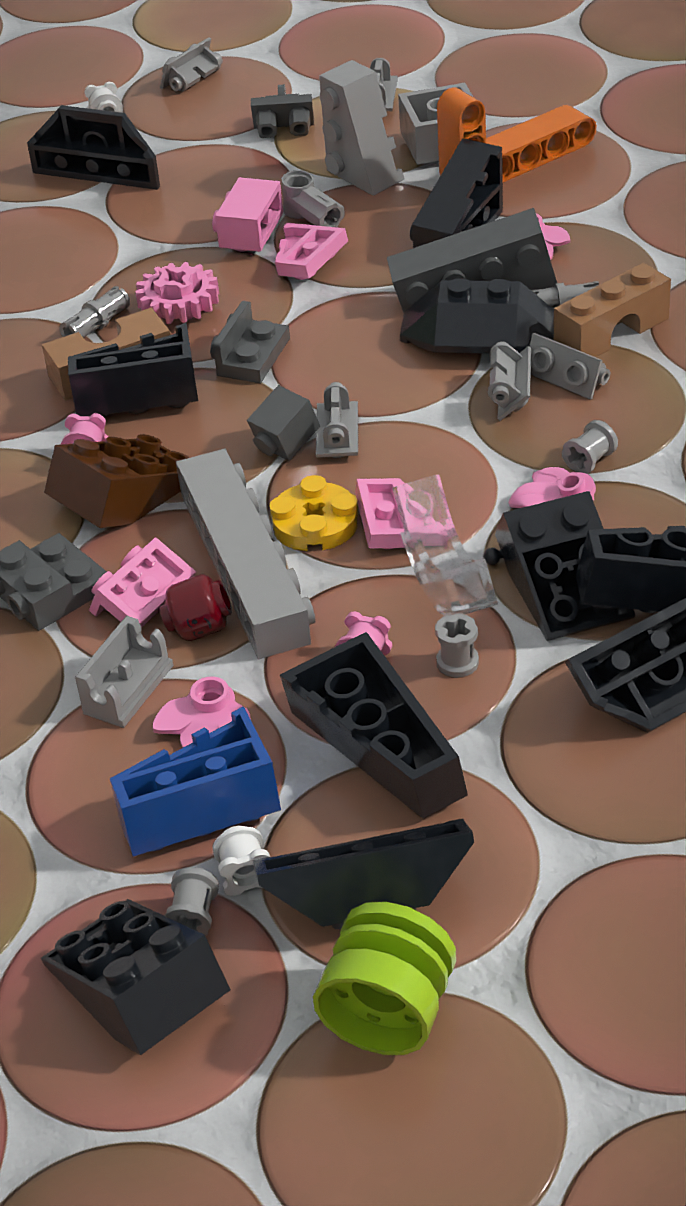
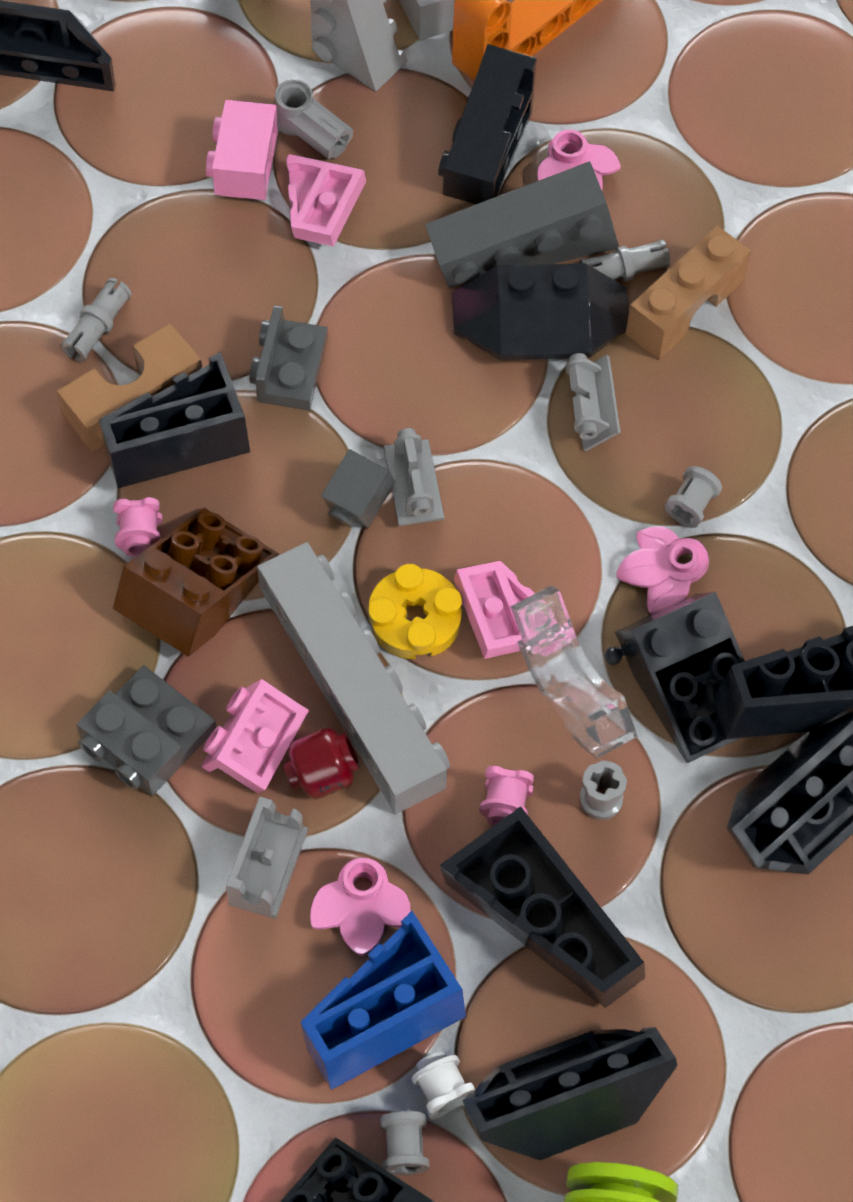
camera: 15 degrees left, 20 degrees up
bright pink gear [135,262,219,324] -> none
light grey hinge [529,333,611,399] -> none

